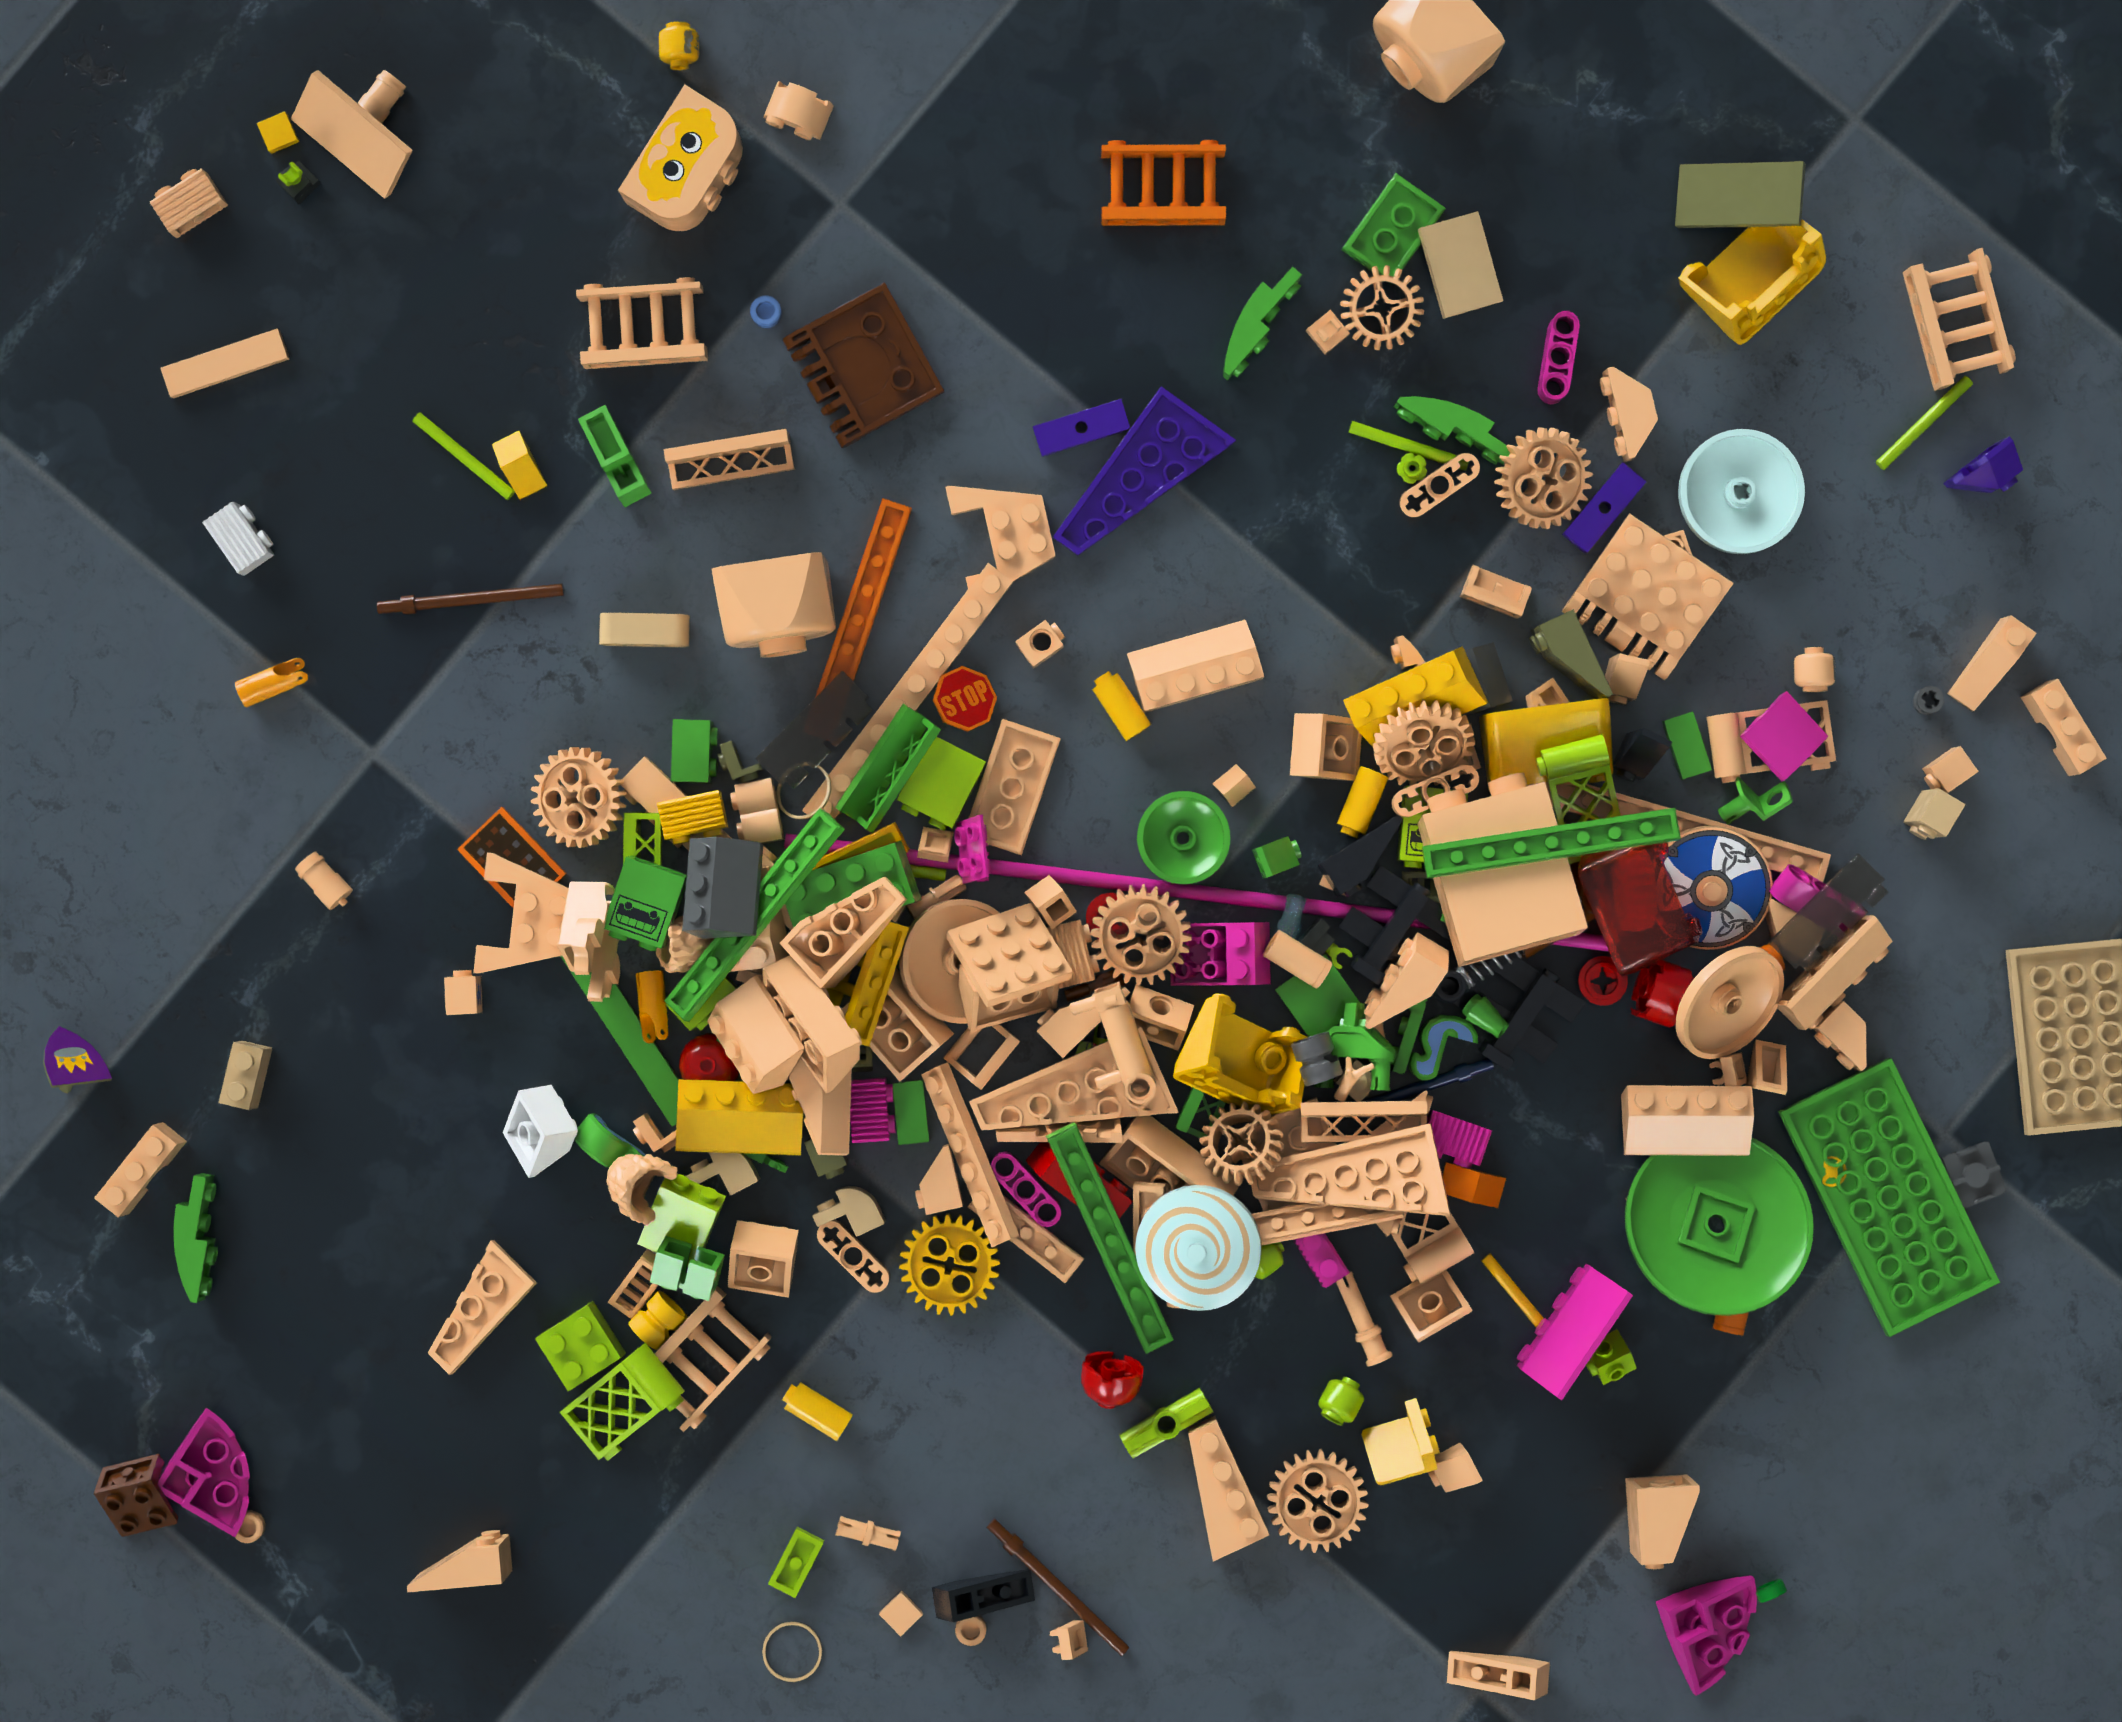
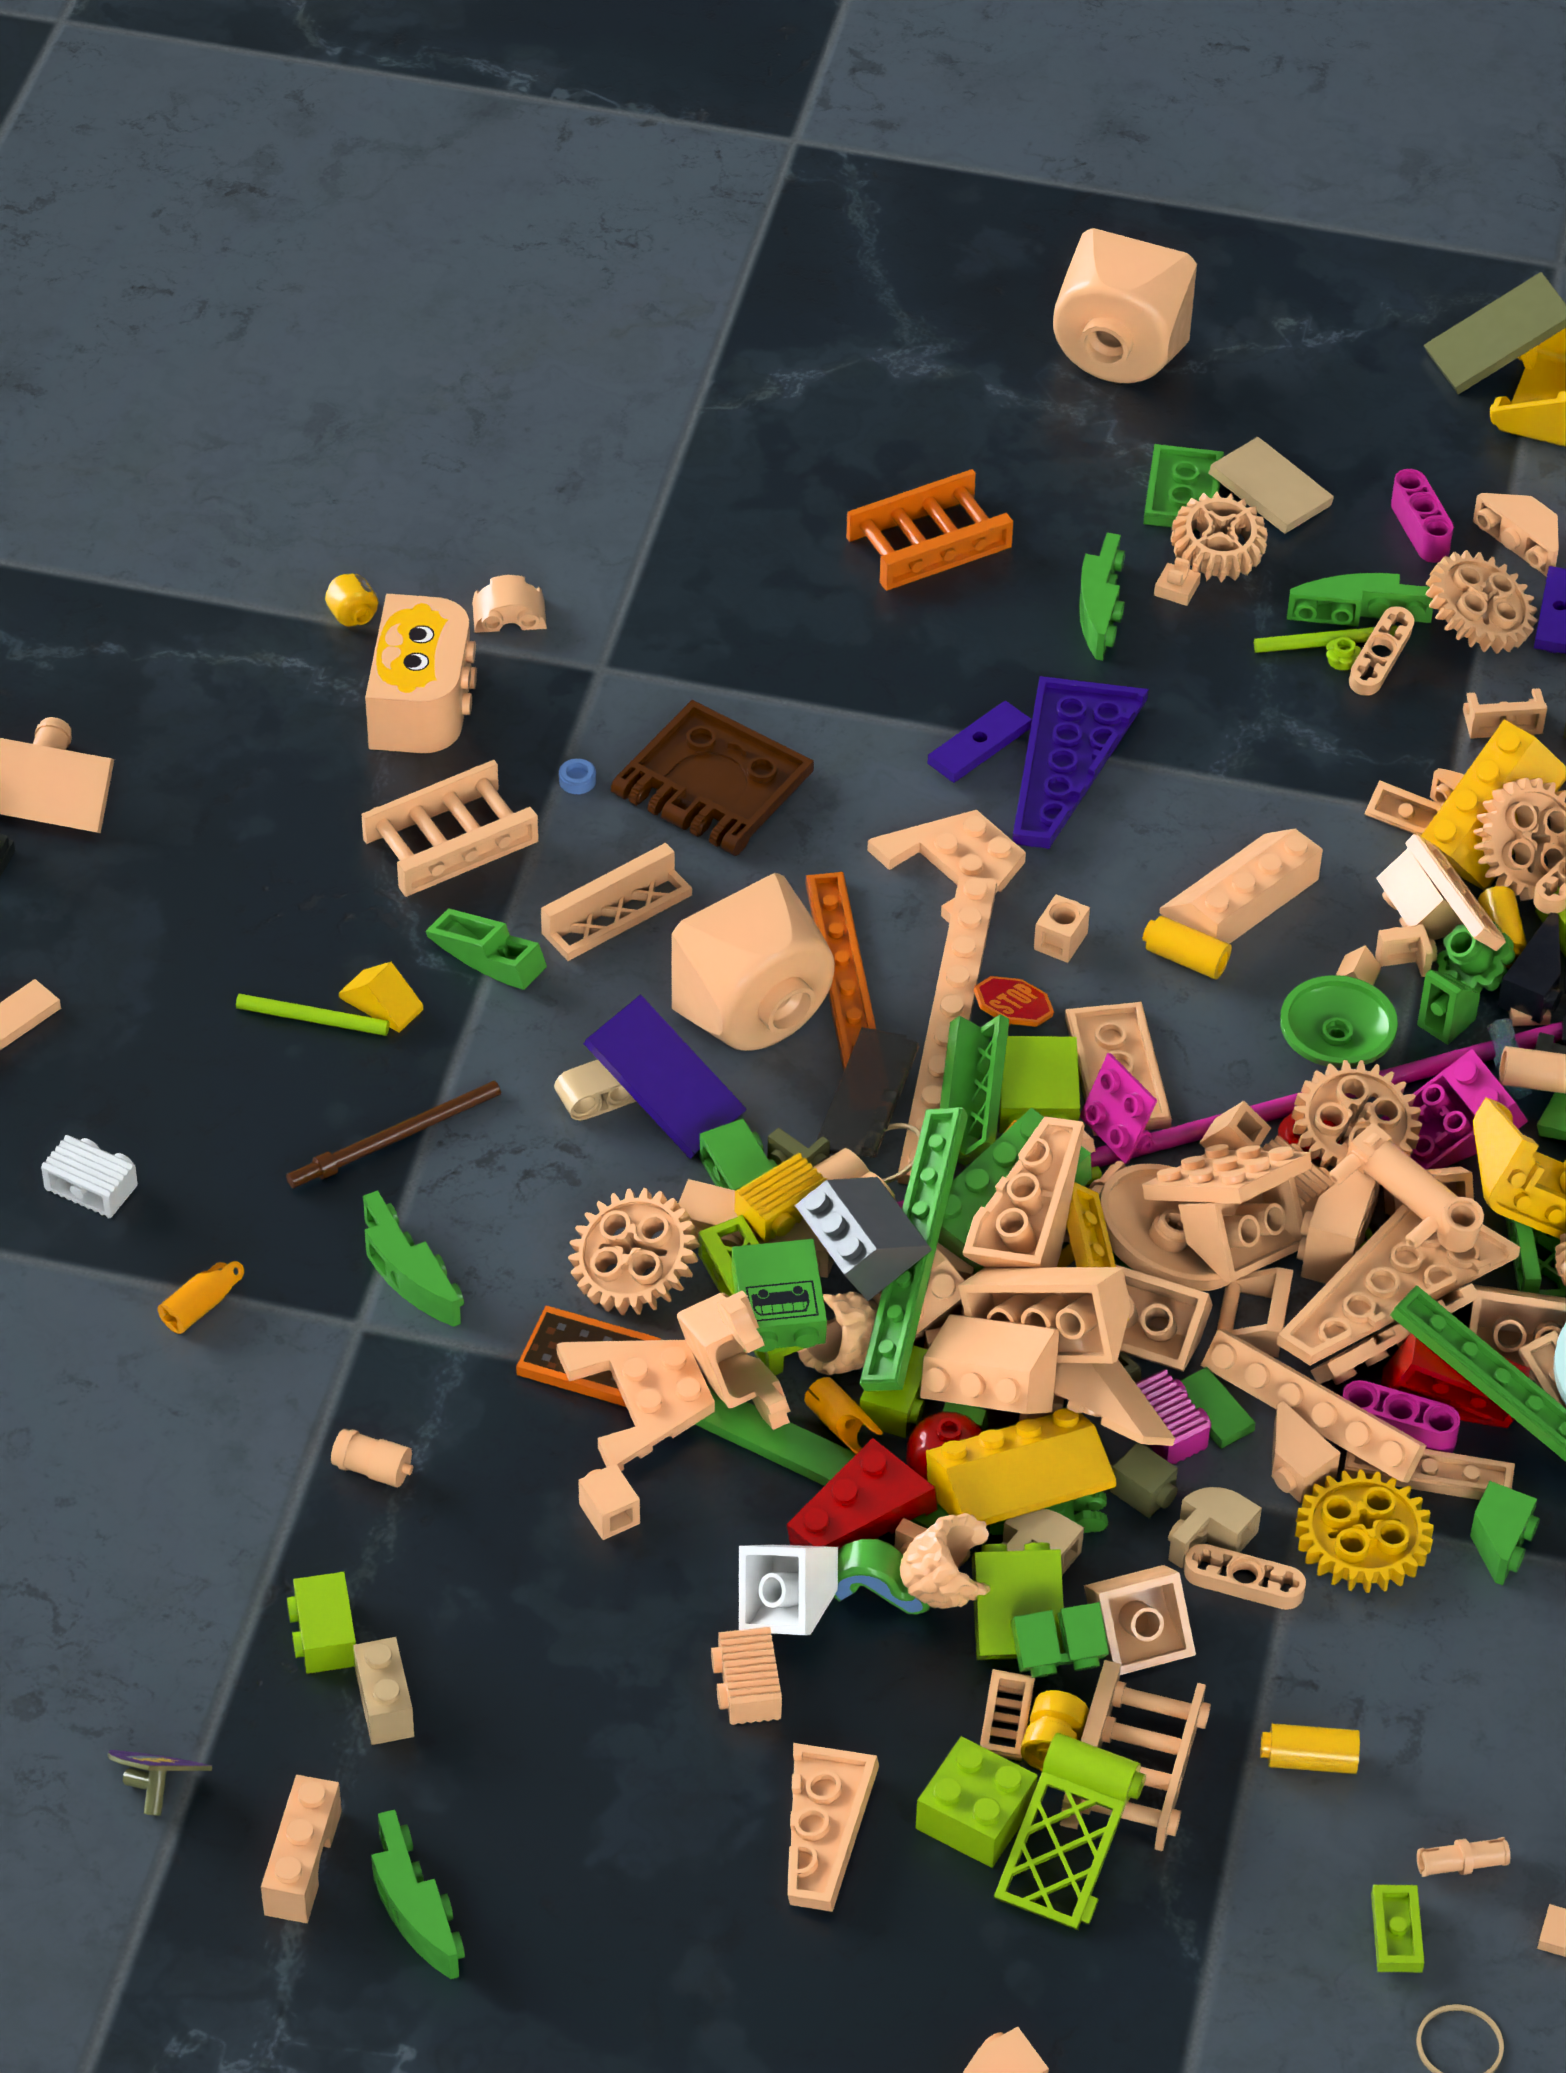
camera: 25 degrees left, 40 degrees down
none -> lime brick [287,1572,356,1674]
none -> bright green slope [363,1190,464,1327]
none -> dark purple tile [583,994,747,1159]
none -> light nougat brick [711,1627,782,1725]
none -> red wedge [787,1438,938,1550]
none -> light nougat slope [1364,780,1442,836]
none -> light nougat bracket [1375,924,1437,977]
none -> light nougat tile [1405,834,1506,951]
none -> bright green plant [1437,922,1516,993]
none -> bright green slope [1470,1481,1540,1585]

